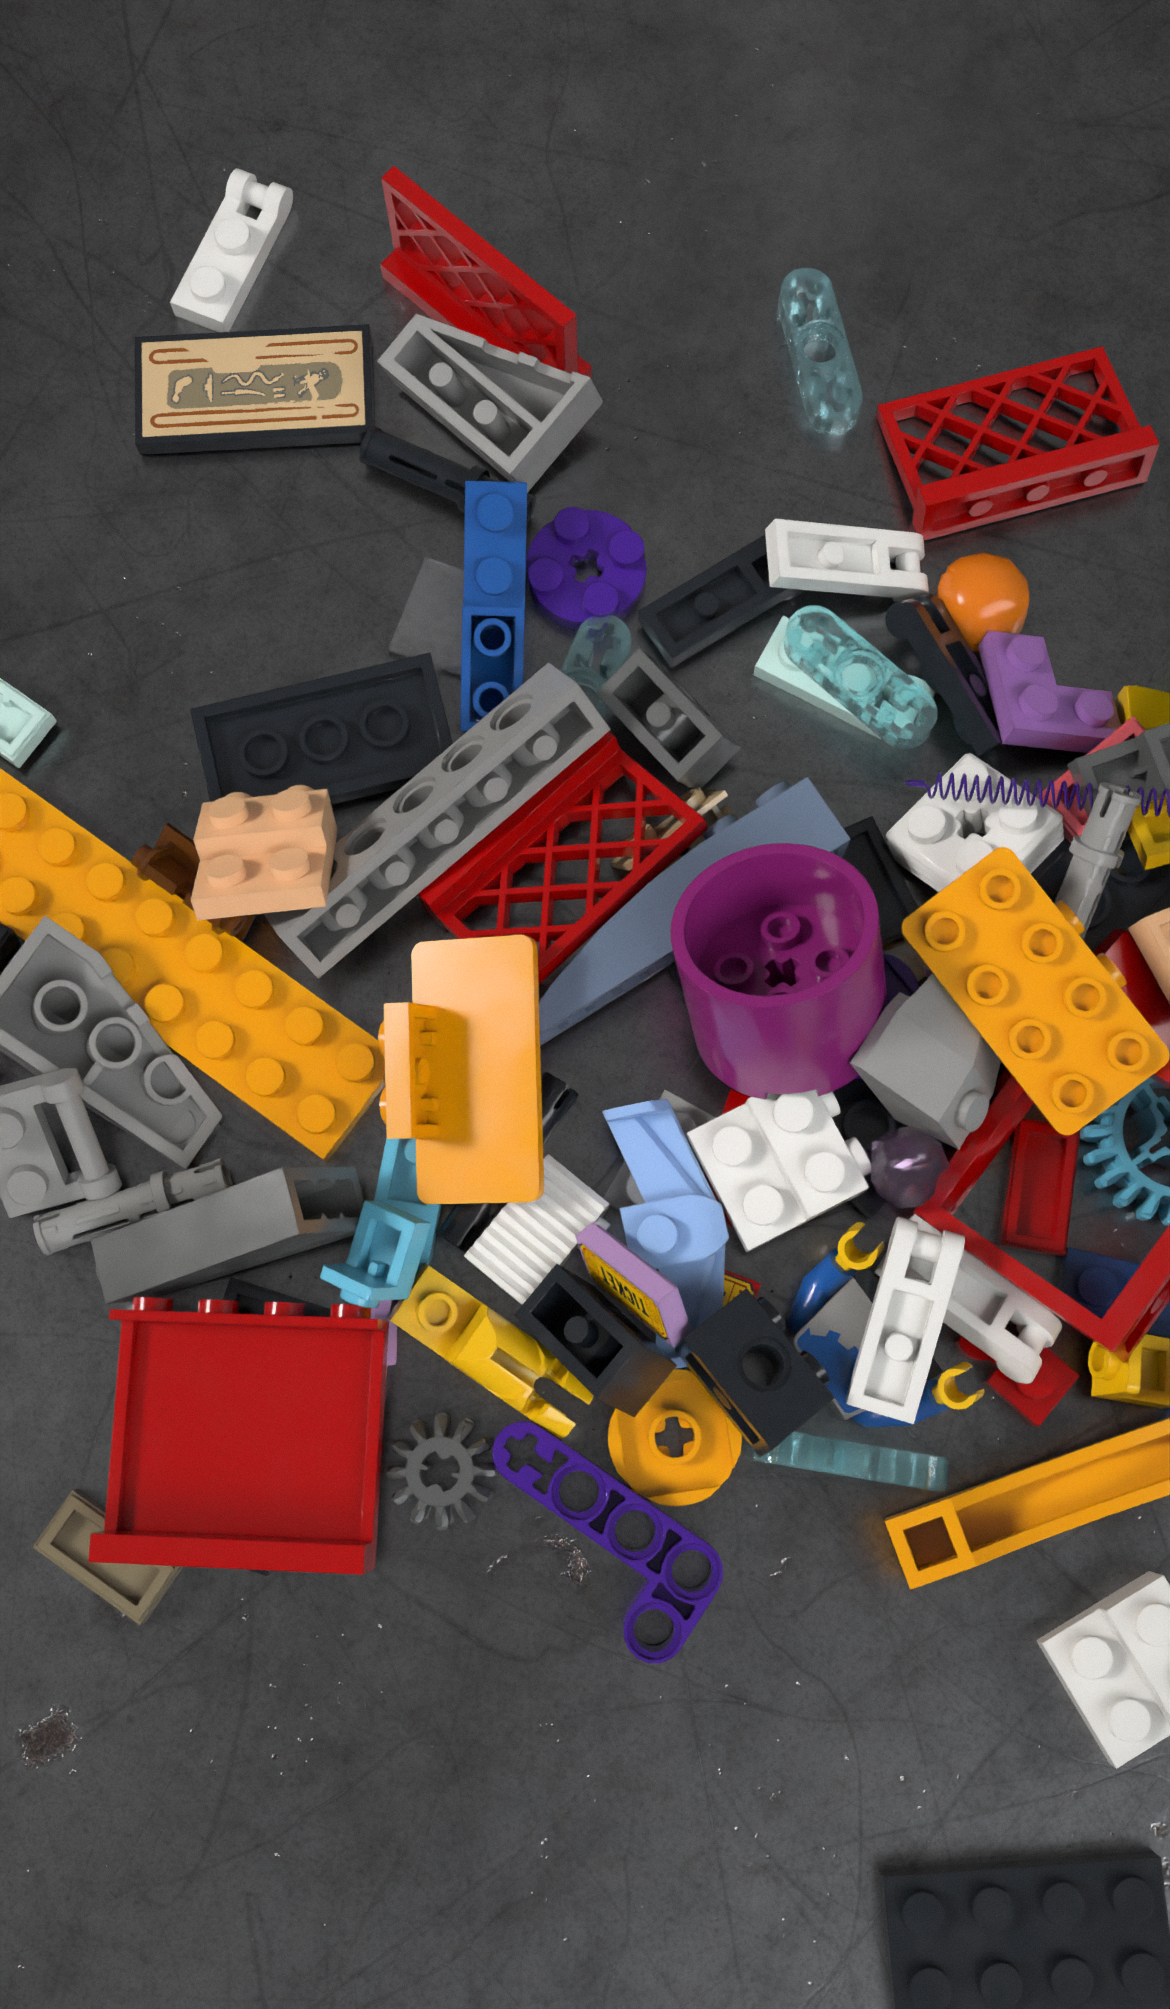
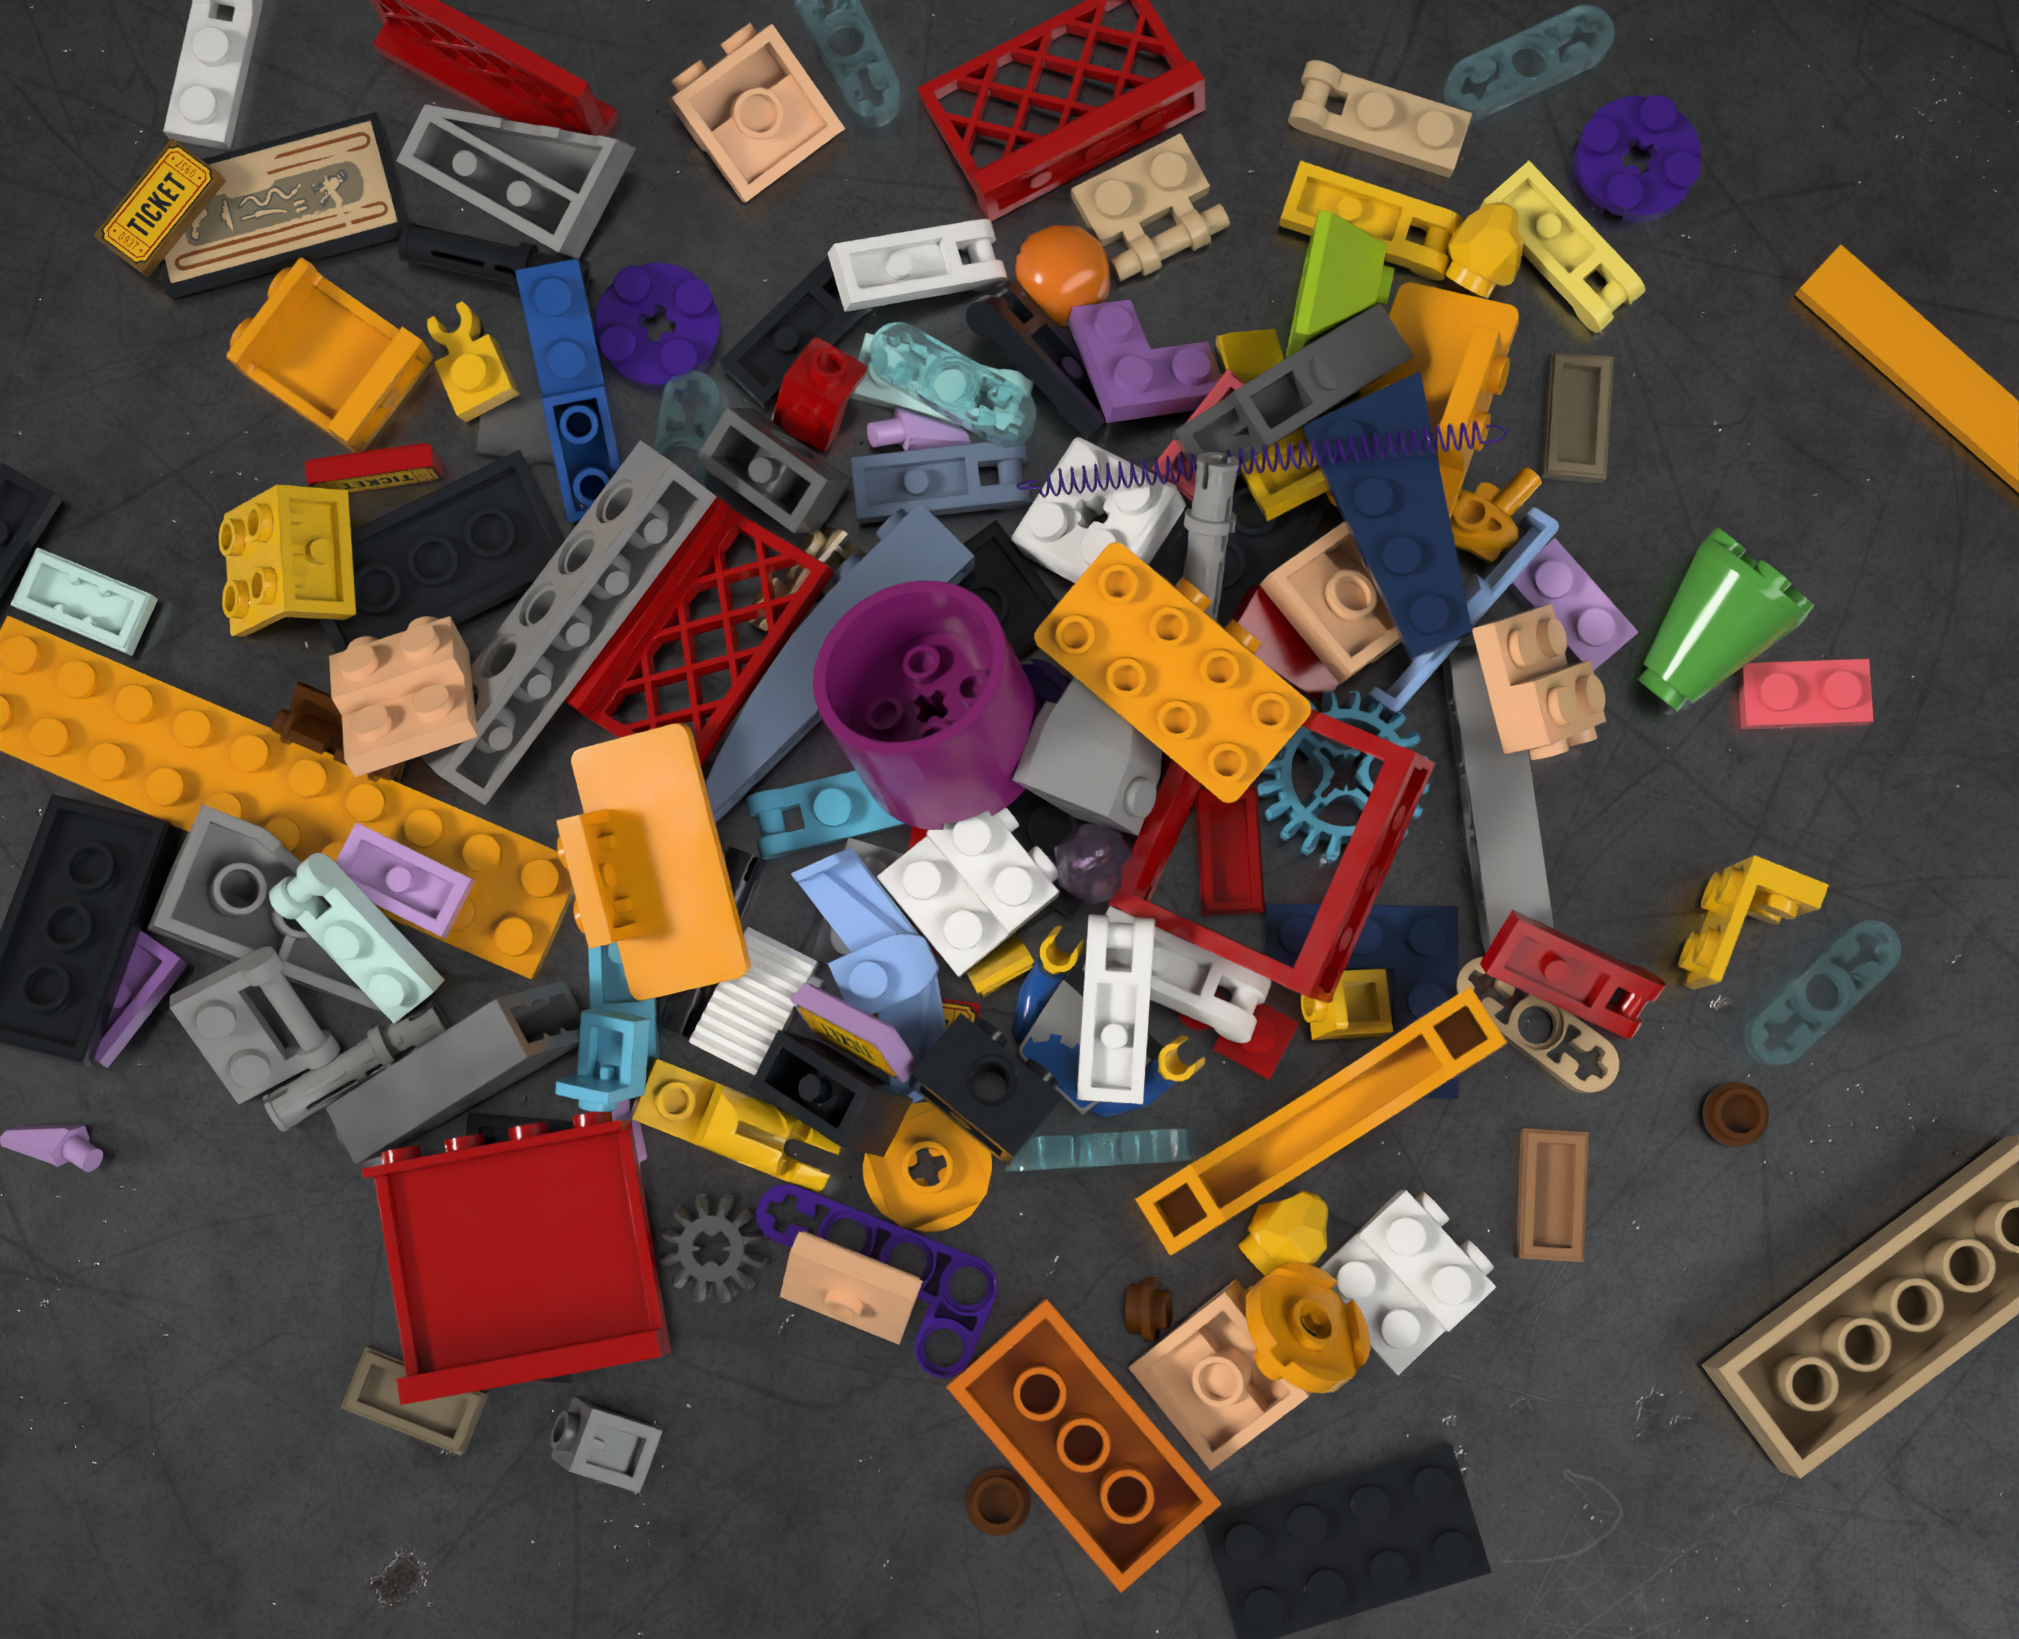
camera: 15 degrees left, 5 degrees up
none -> tile [94,138,226,278]
none -> yellow bracket [219,485,356,637]
none -> light orange panel [226,257,434,453]
none -> light aqua plate [269,853,445,1024]
none -> red tile [304,442,445,494]
none -> lavender plate [335,822,476,939]
none -> yellow plate [427,301,520,422]
none -> bracket [551,1397,663,1493]
none -> light nougat plate [666,23,845,202]
none -> medium azure plate [746,770,909,860]
none -> red bracket [772,338,867,452]
none -> light nougat plate [780,1231,923,1345]
none -> sand blue plate [850,439,1033,524]
none -> lavender bar [867,407,971,451]
none -> orange brick [946,1297,1222,1593]
none -> reddish brown plate [965,1468,1031,1536]
none -> yellow slope [966,932,1035,998]
none -> tan plate [1071,133,1230,282]
none -> reddish brown plate [1125,1276,1173,1342]
none -> light nougat plate [1128,1279,1312,1471]
none -> yellow rock [1238,1190,1328,1276]
none -> light orange plate [1246,1262,1370,1393]

